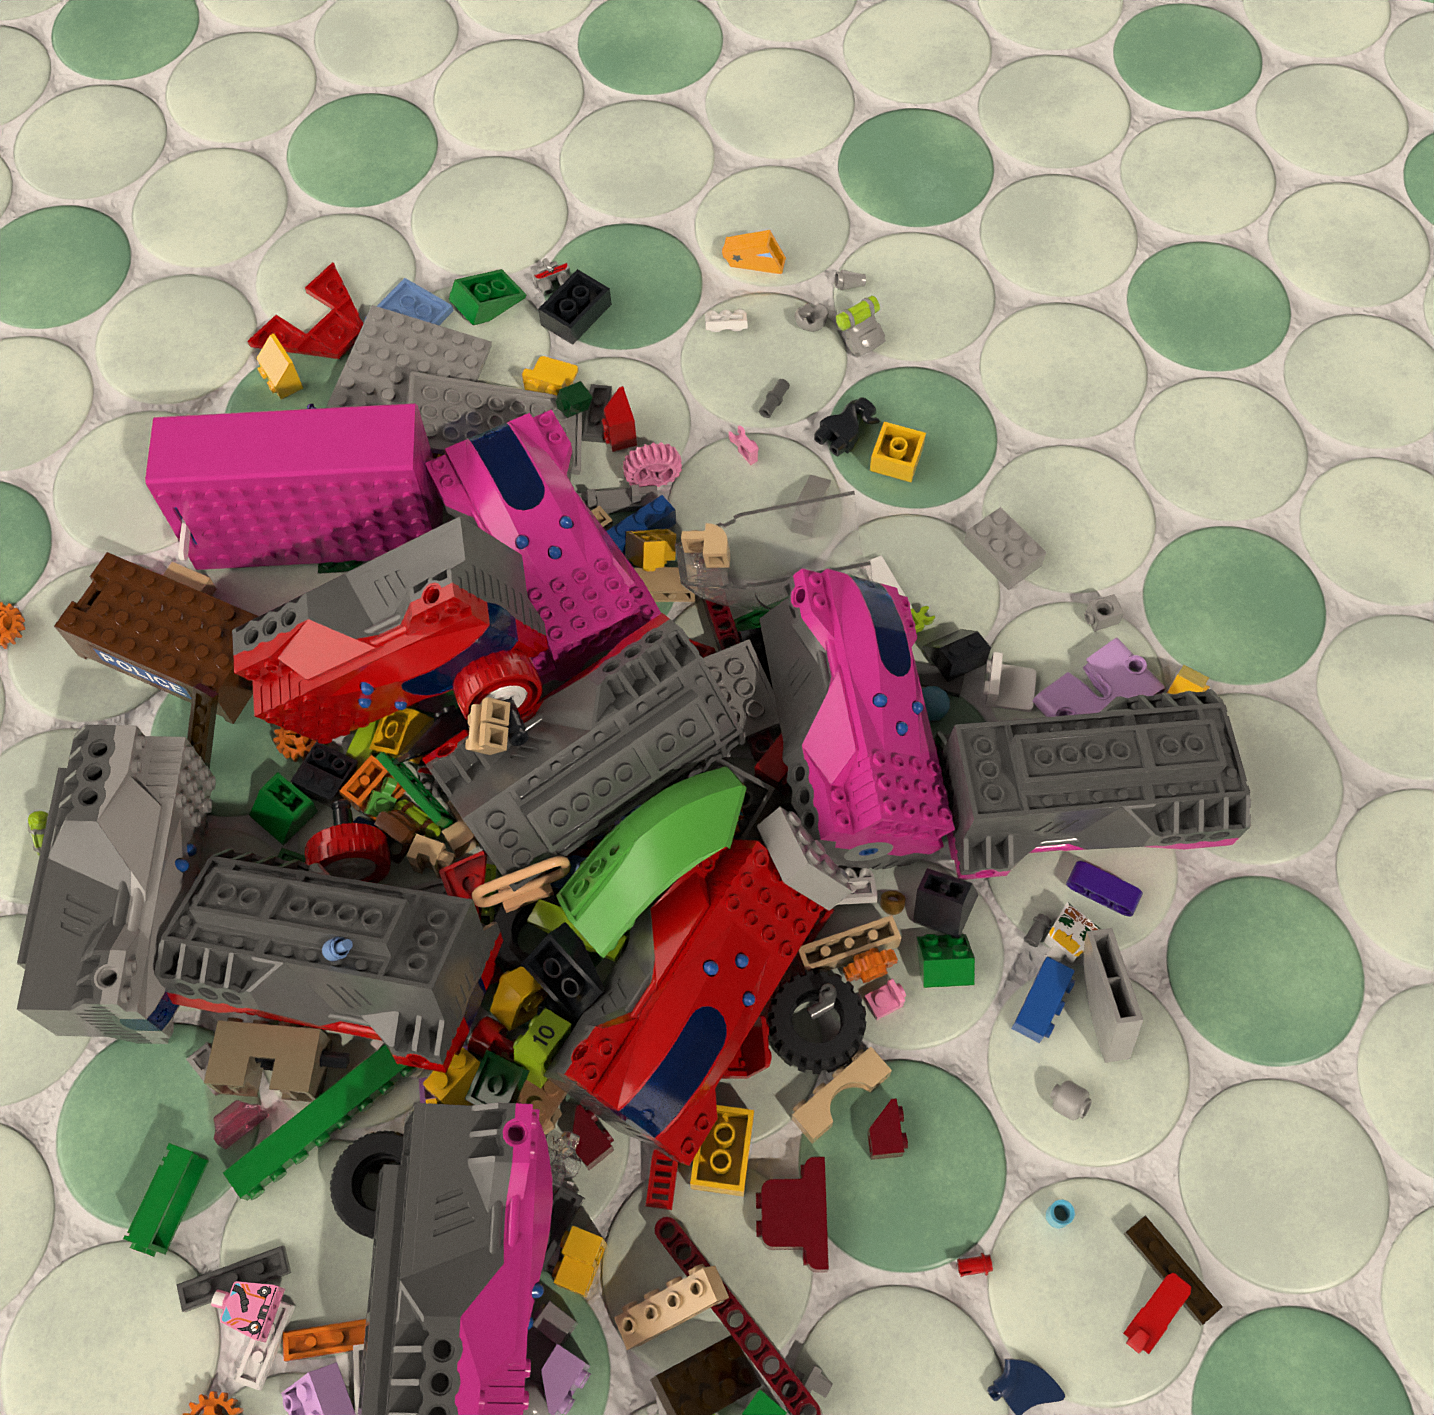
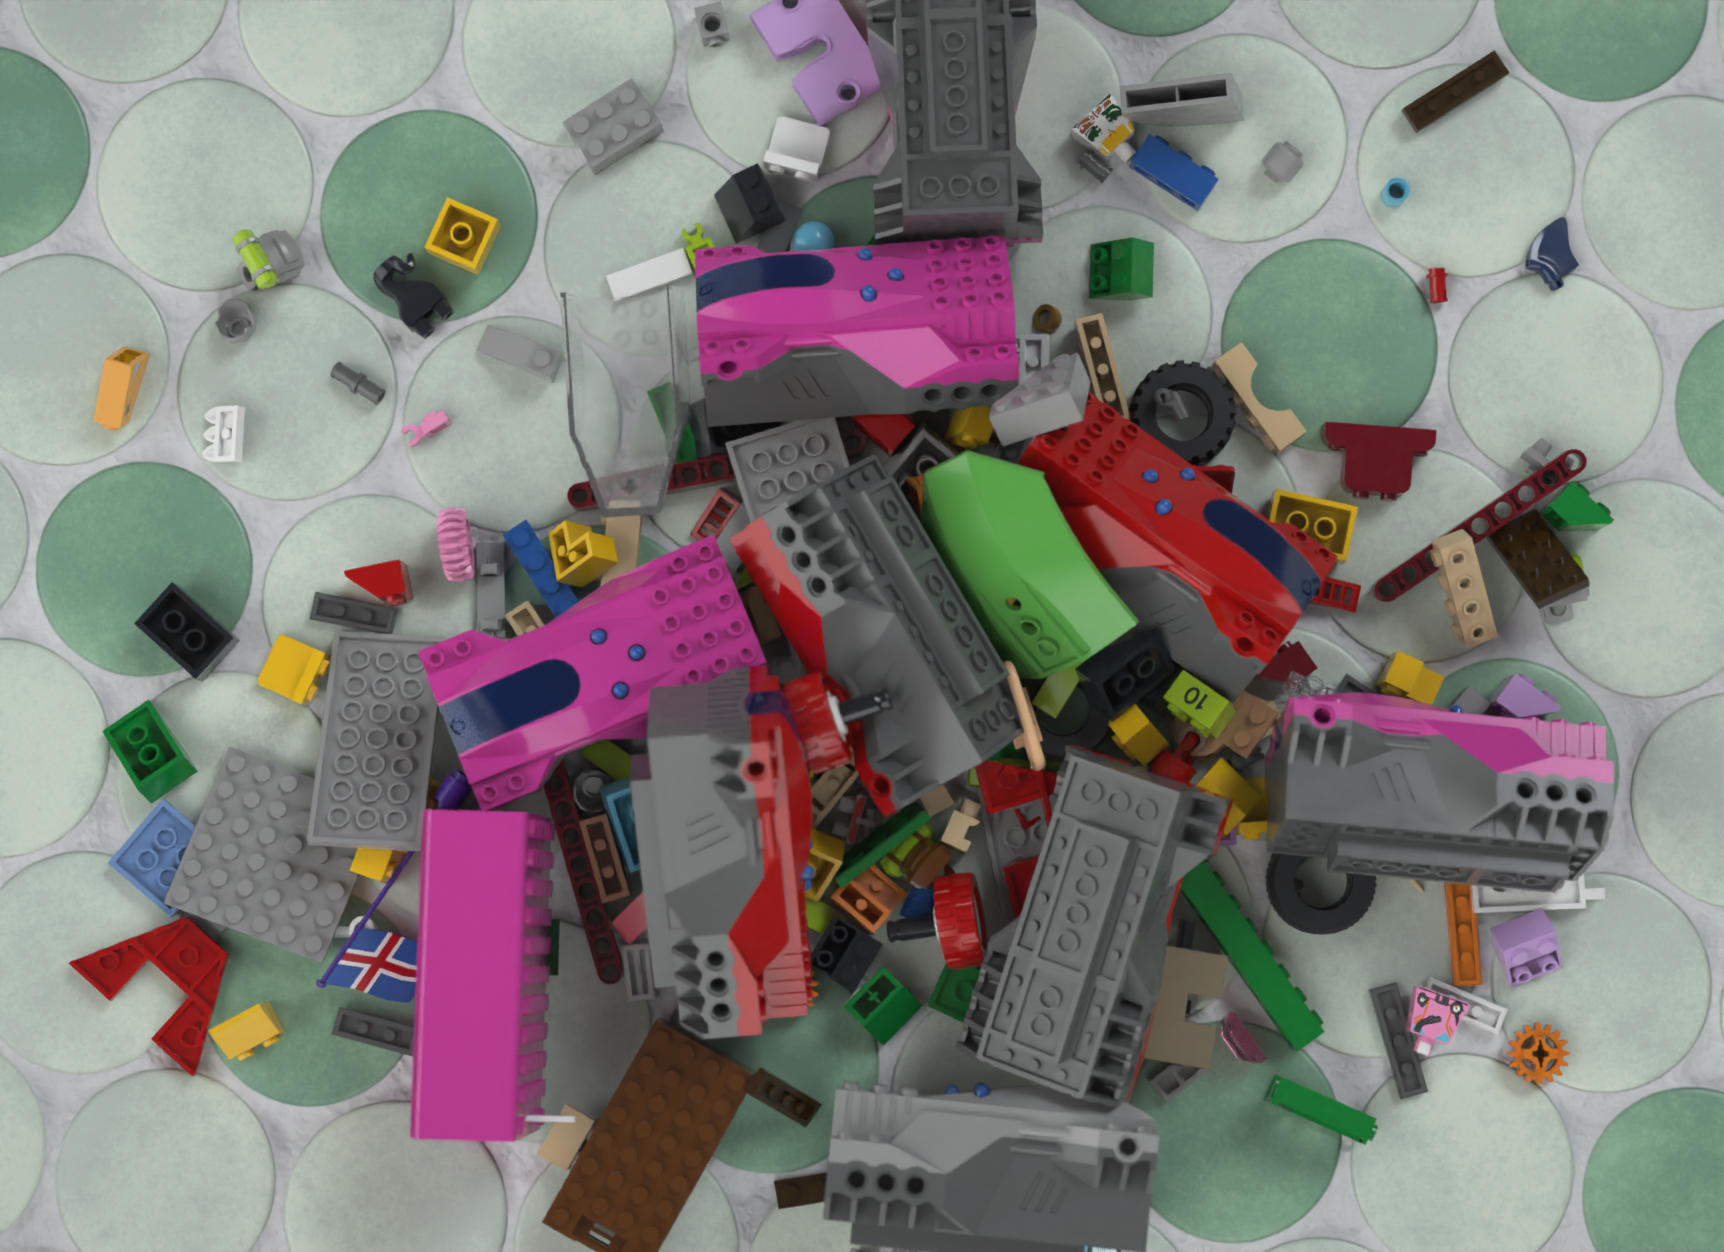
camera: 85 degrees left, 20 degrees up
medium blue cylinder [322,937,353,961] -> none
bright green plate [364,777,397,818] -> none
black slope [393,705,470,765] -> none
tan hips [465,697,510,755] -> none
dark green plate [465,1049,530,1105] -> none
light grey hips [533,258,570,296] -> none
dark green brick [556,381,593,418] -> none
tan brick [681,523,730,568] -> none
light grey cone [835,269,866,290] -> none
orange gear [843,948,898,983] -> none
bright pink bracket [864,978,906,1020] -> none
dark red slope [867,1098,908,1160] -> none
black slope [913,868,978,938] -> none
dark purple beam [1066,861,1143,917] -> none
red piece [1123,1273,1191,1354] -> none

